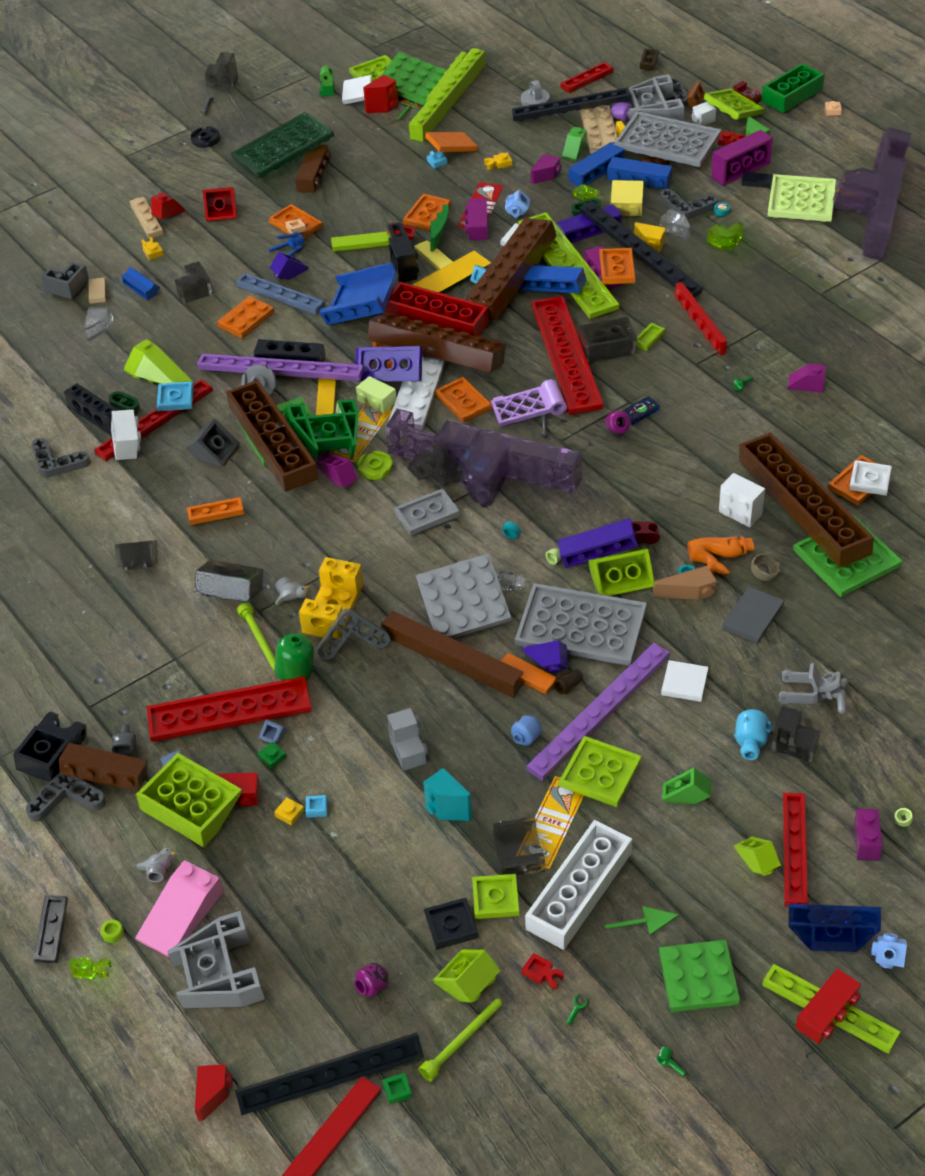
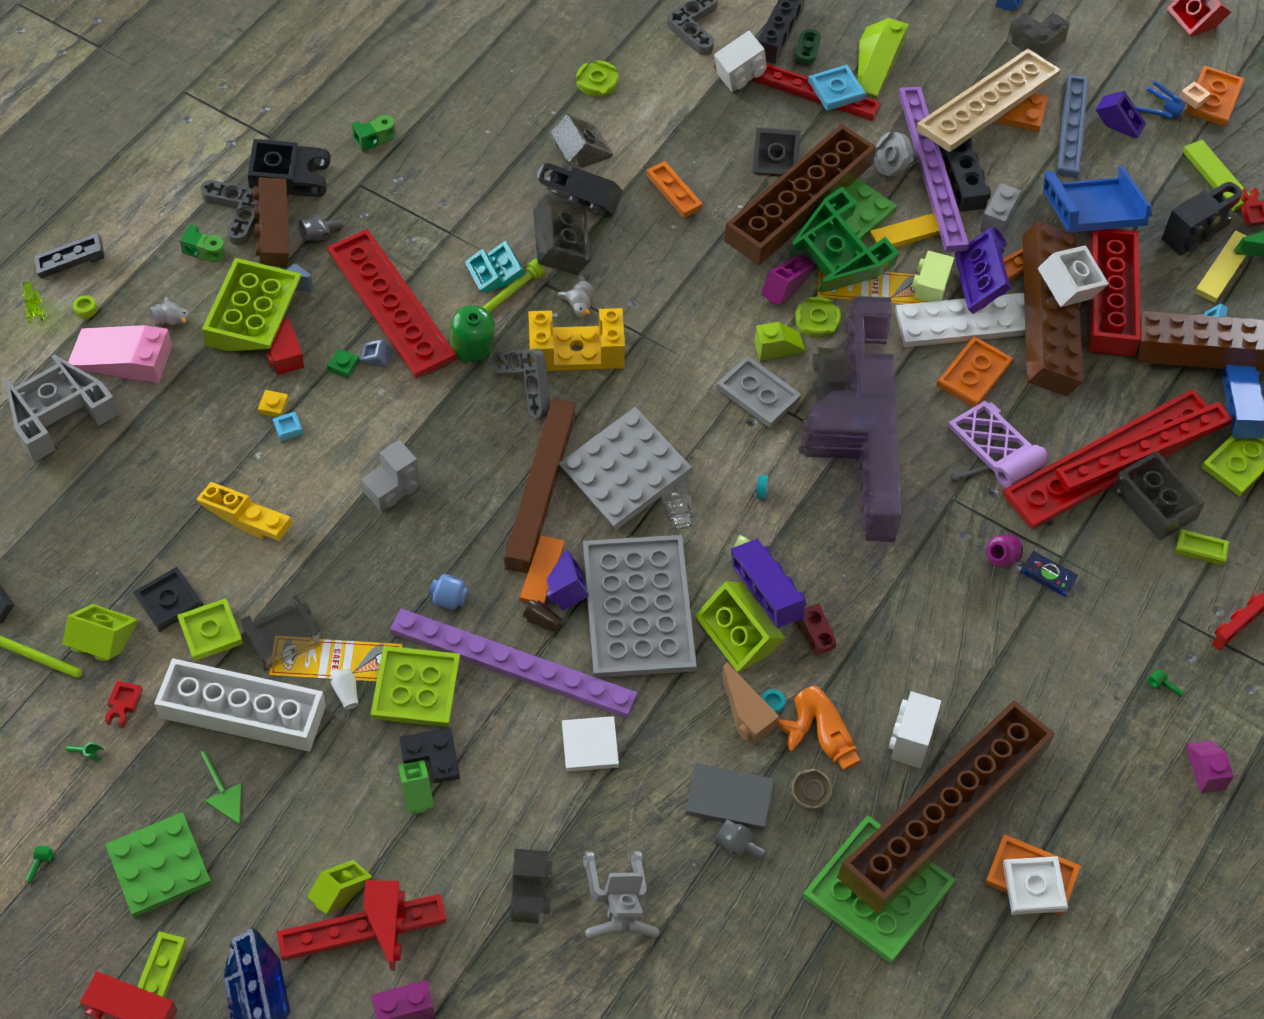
camera: 65 degrees right, 10 degrees up
magenta head [354,963,389,997] -> none
yellow sticker [412,251,491,292] -> none
teal slope [423,768,472,821] -> none
medium azure piece [733,709,772,760] -> none
none -> leg [180,224,226,262]
none -> yellow slope [196,482,293,541]
none -> white cone [330,669,359,710]
none -> leg [351,115,395,152]
none -> red slope [363,880,406,971]
none -> black plate [399,727,460,784]
none -> teal slope [465,240,526,293]
none -> black brick [537,163,623,217]
none -> lime tile [576,60,619,97]
none -> dark grey piece [714,819,767,860]
none -> lime slope [754,322,805,361]
none -> tan plate [916,49,1061,152]
none -> light grey brick [980,183,1021,235]
none -> white brick [1038,245,1108,307]
none -> red plate [1055,402,1232,493]

